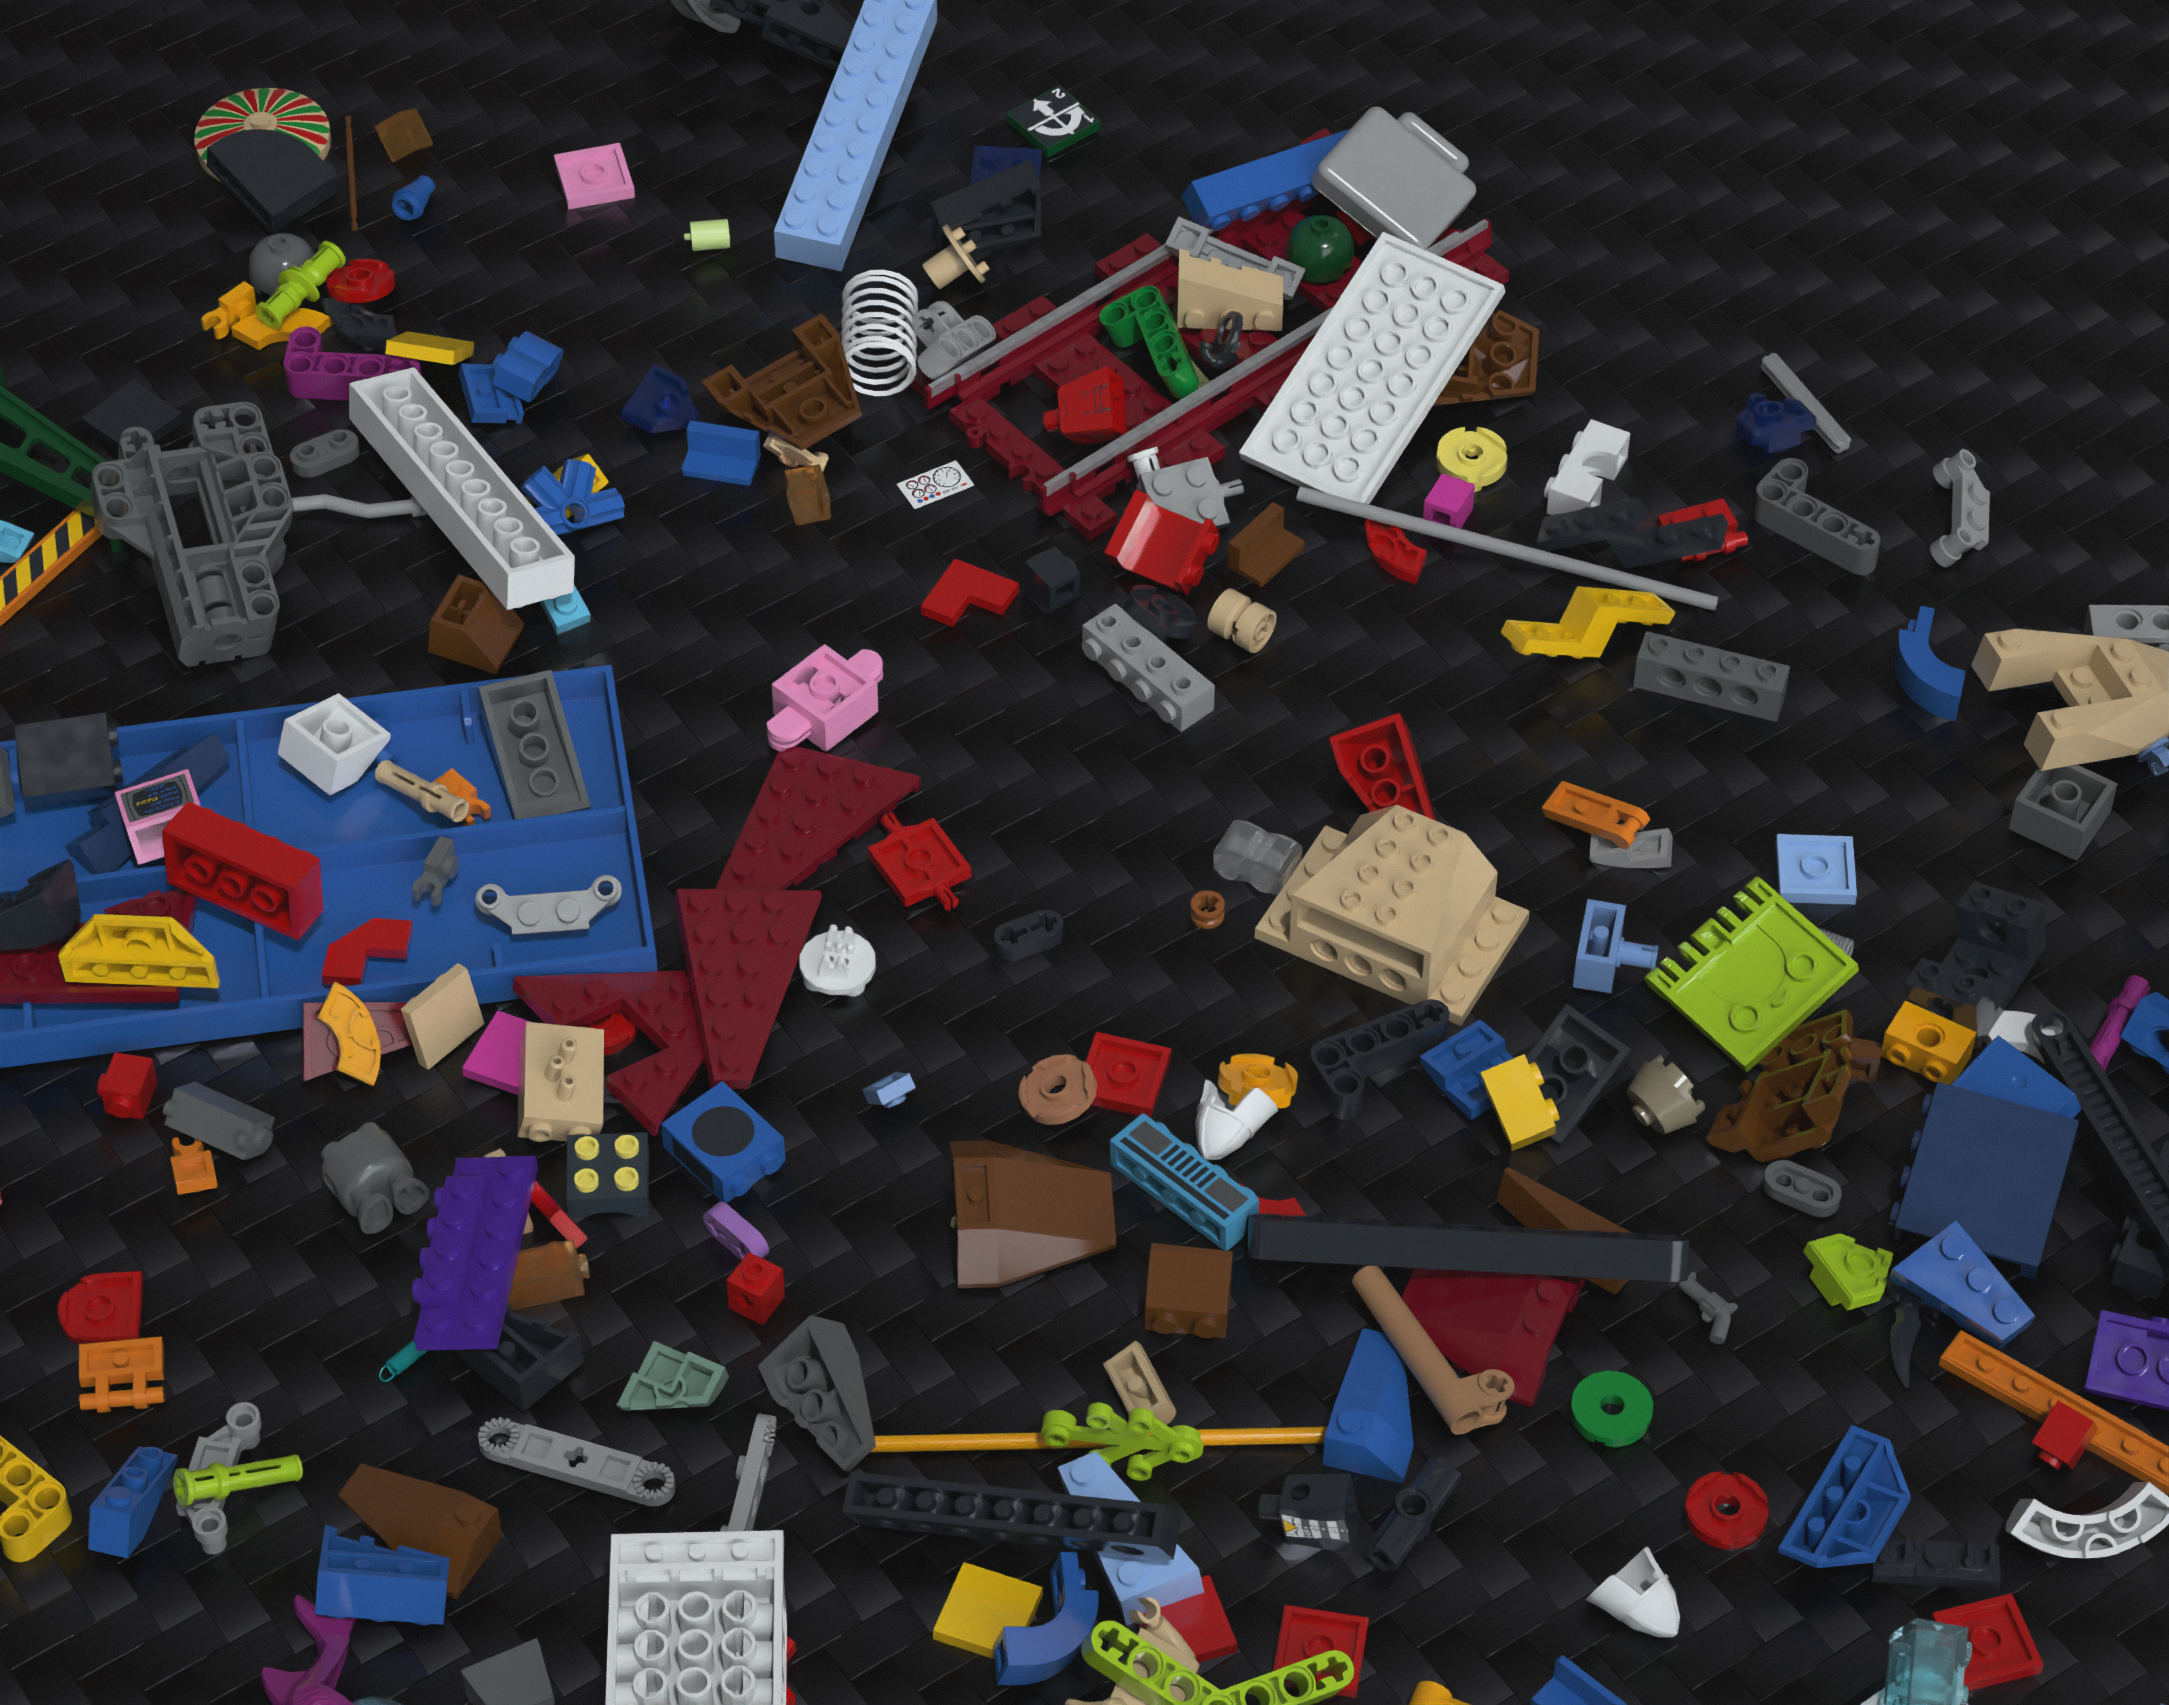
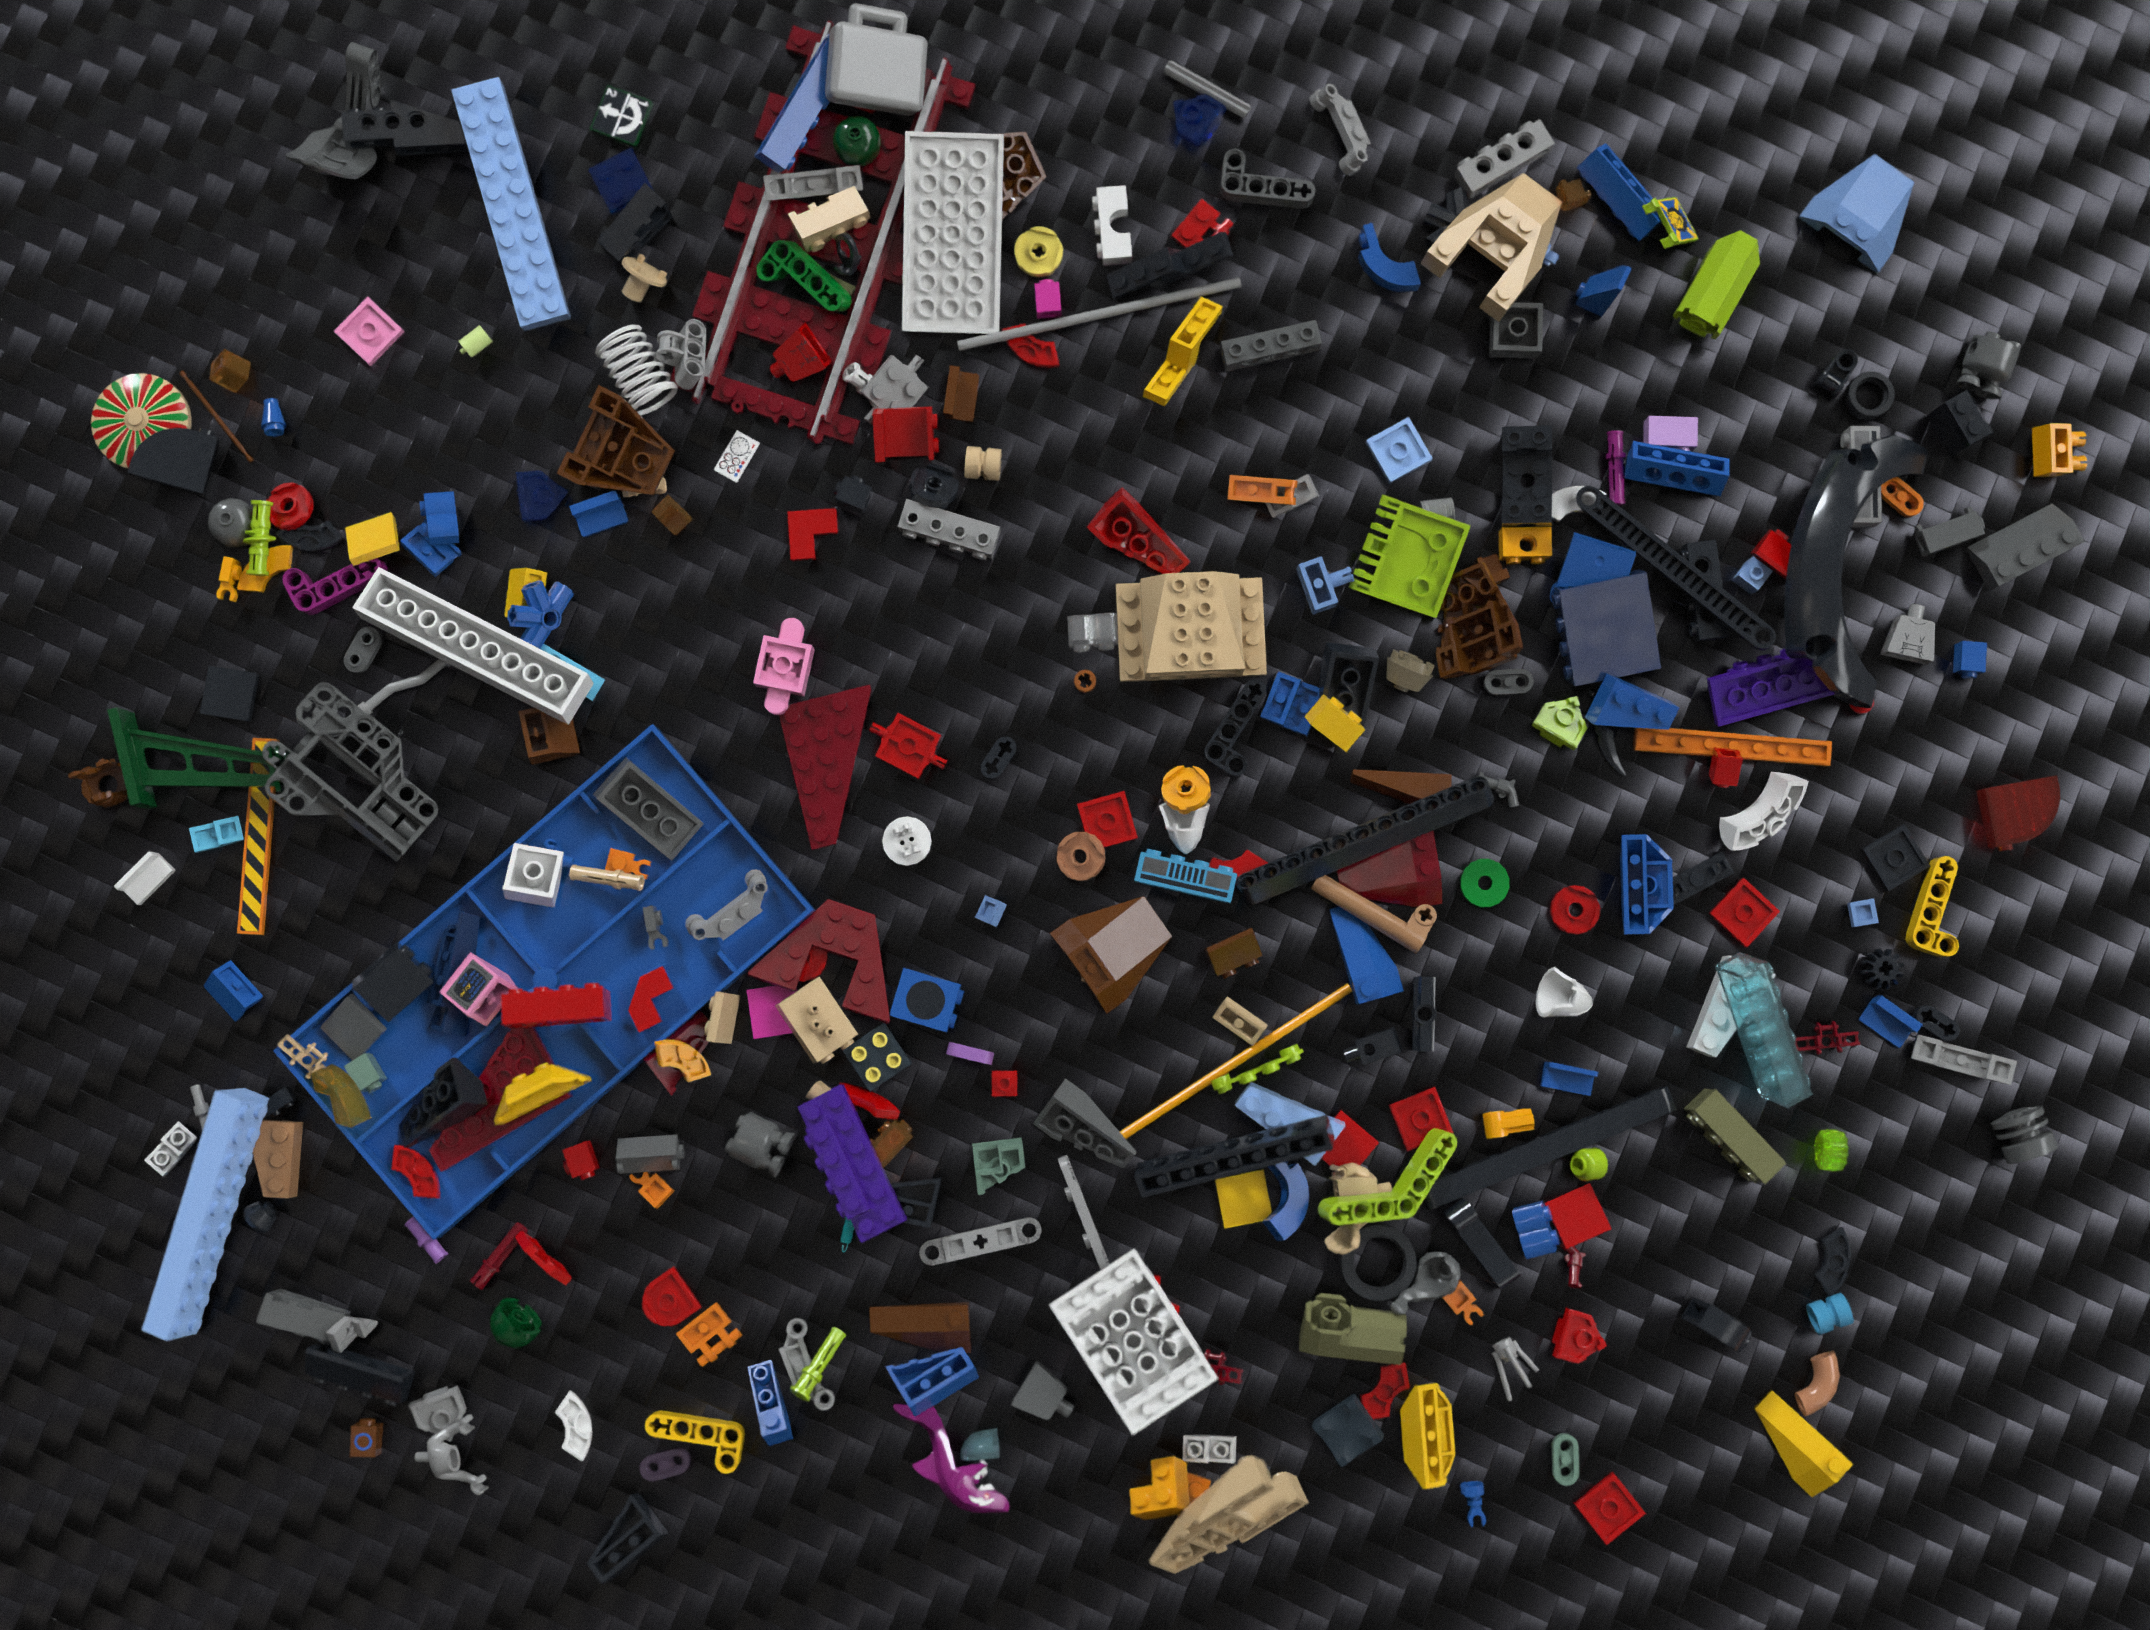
camera: 30 degrees left, 35 degrees up
dark red wing [674,889,822,1089] -> none

